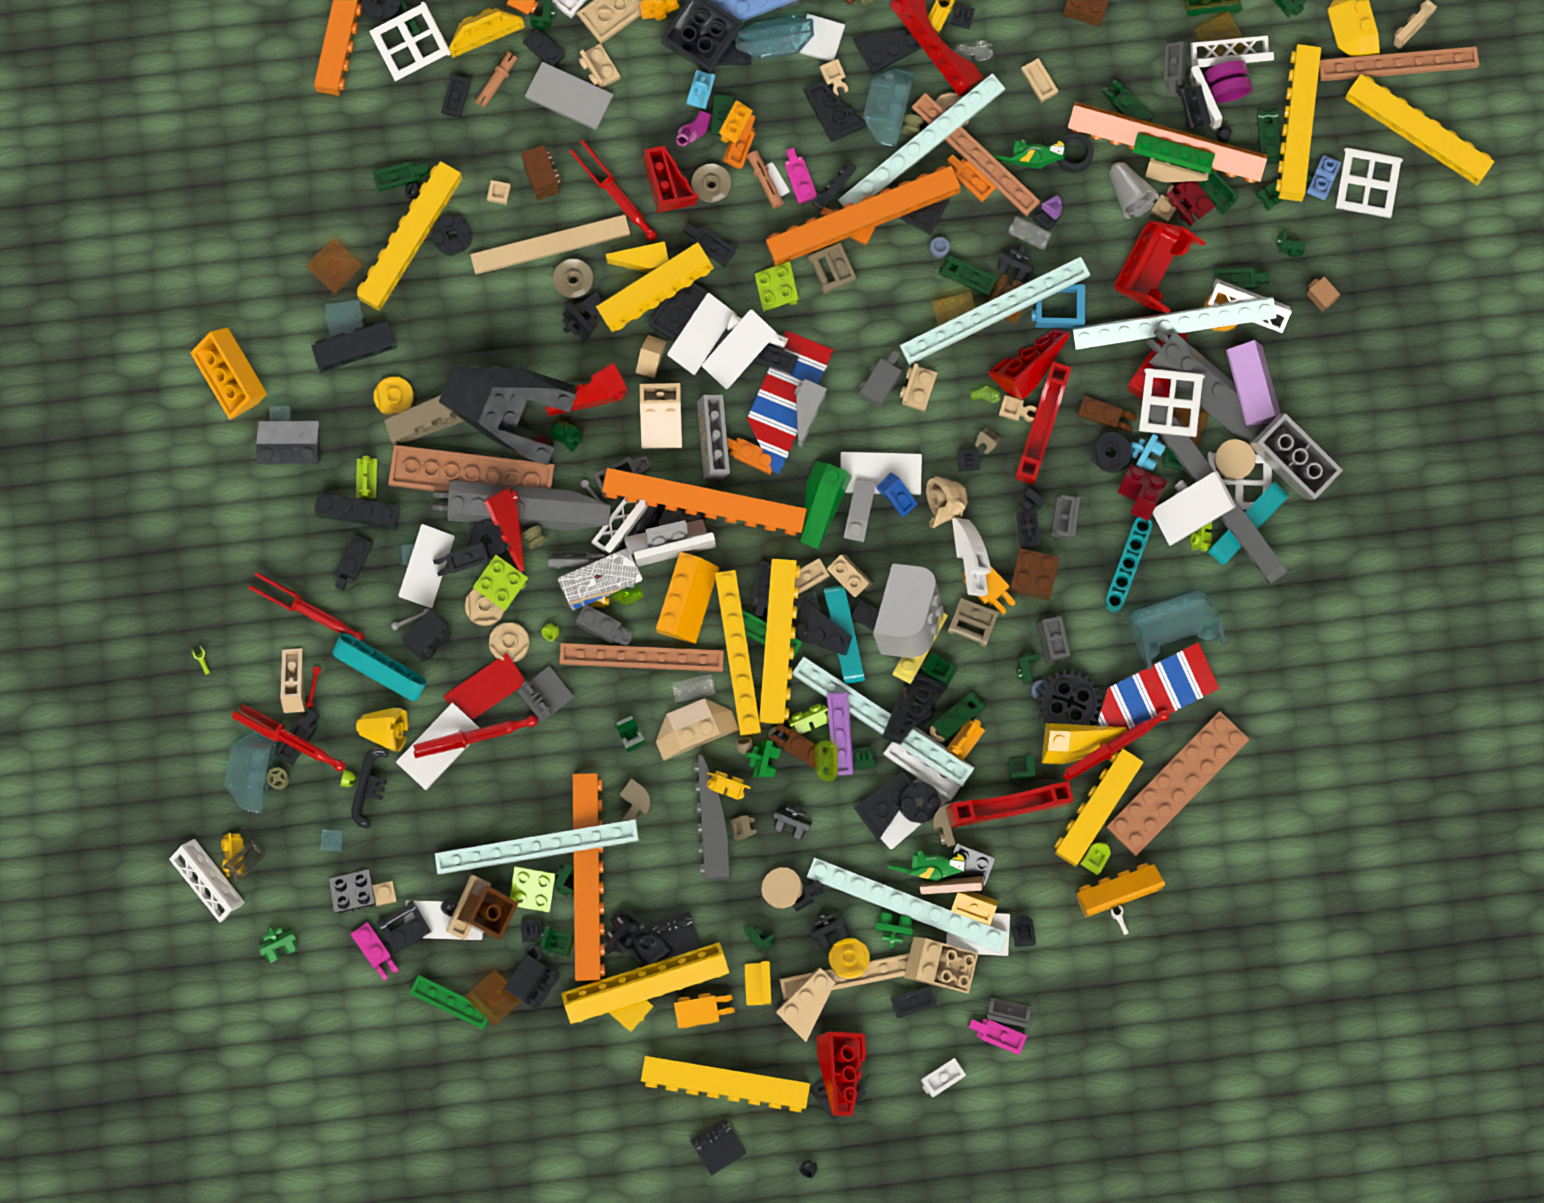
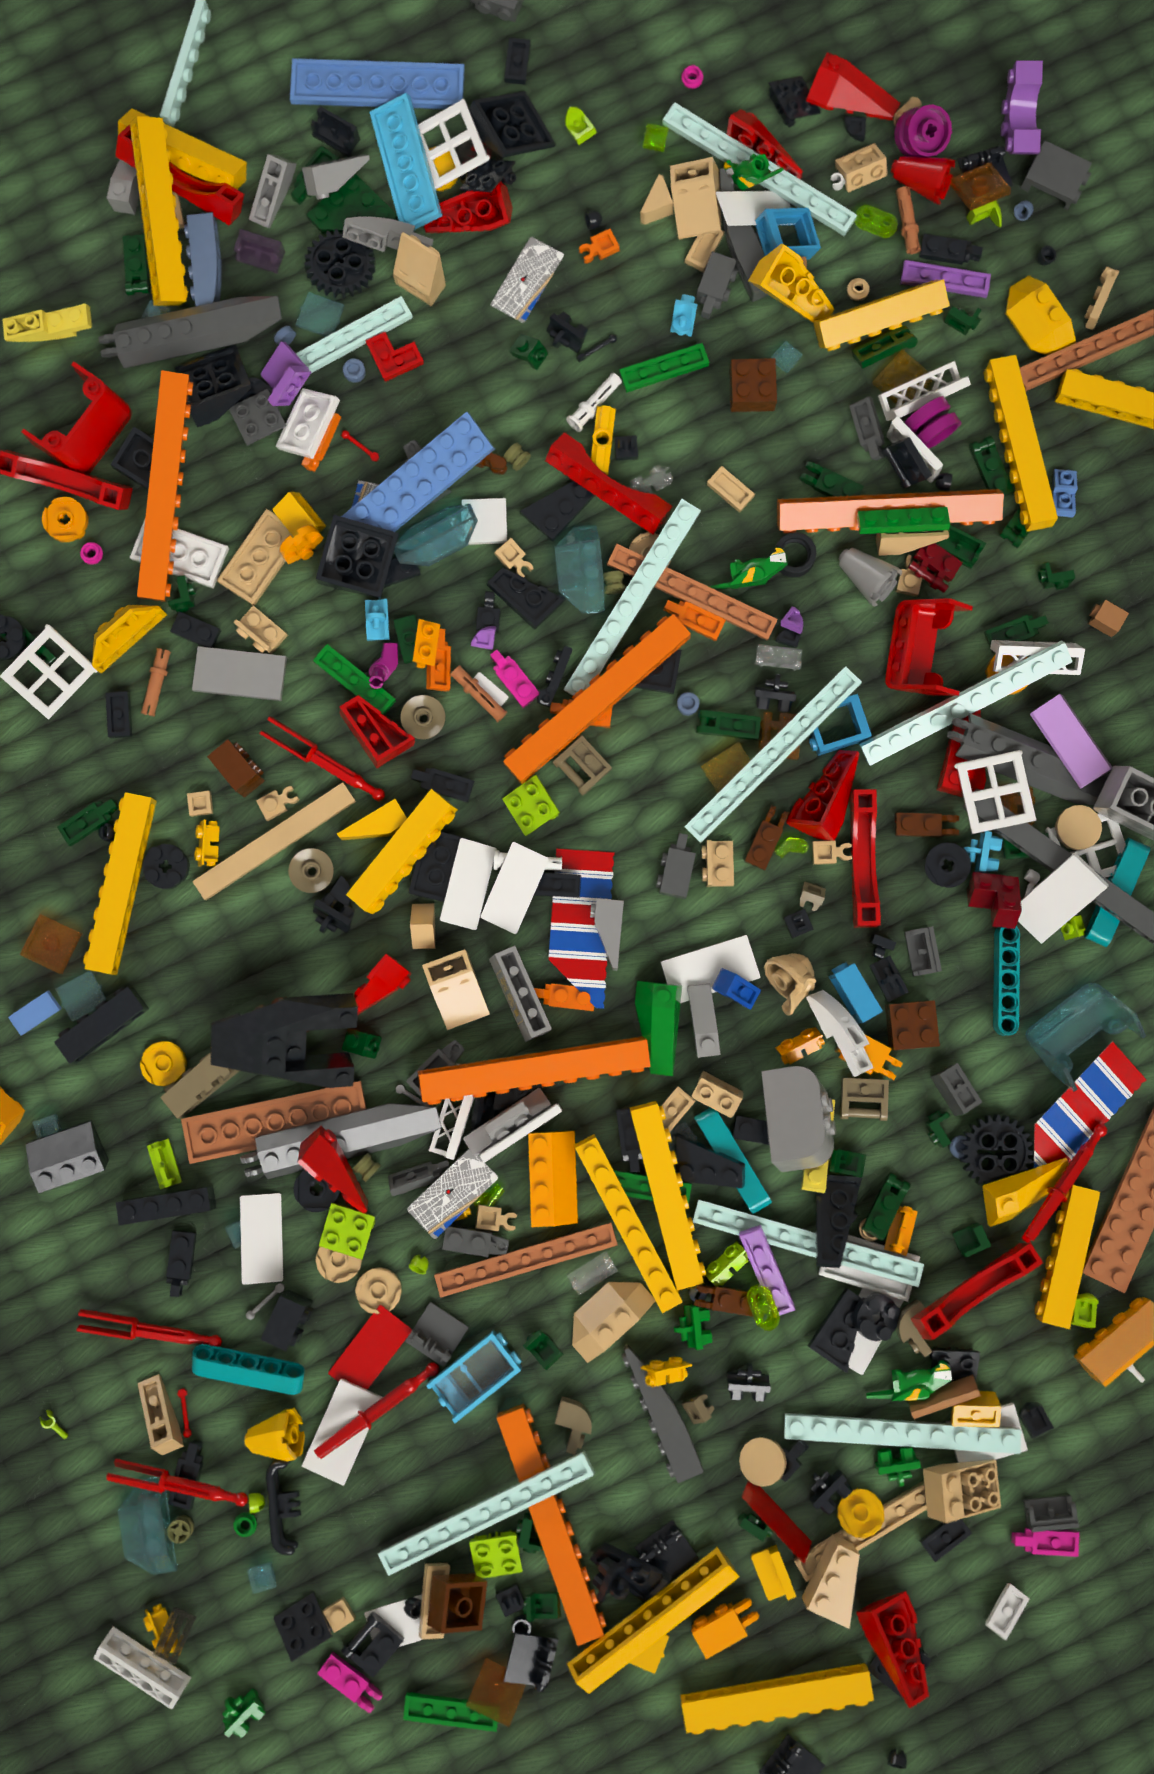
camera: 15 degrees left, 5 degrees up
black hinge [433,542,491,577] -> none
dark tan hinge [736,737,753,754] -> none
dark green tile [853,746,876,771] -> none
white window [1336,148,1403,218] -> none
none -> medium blue slope [8,990,62,1036]
none -> yellow hinge [194,819,220,867]
none -> green plate [233,1512,257,1537]
none -> tan plate [256,786,300,821]
none -> green plate [313,644,396,715]
none -> clear door [426,1330,522,1423]
none -> medium lavender tile [471,626,496,650]
none -> tan plate [475,1205,517,1232]
none -> black plate [476,591,500,633]
none -> red sticker [742,1480,812,1564]
none -> reddish brown hinge [744,805,789,871]
none -> light orange hinge [775,1027,825,1065]
none -> dark azure window [829,962,883,1024]

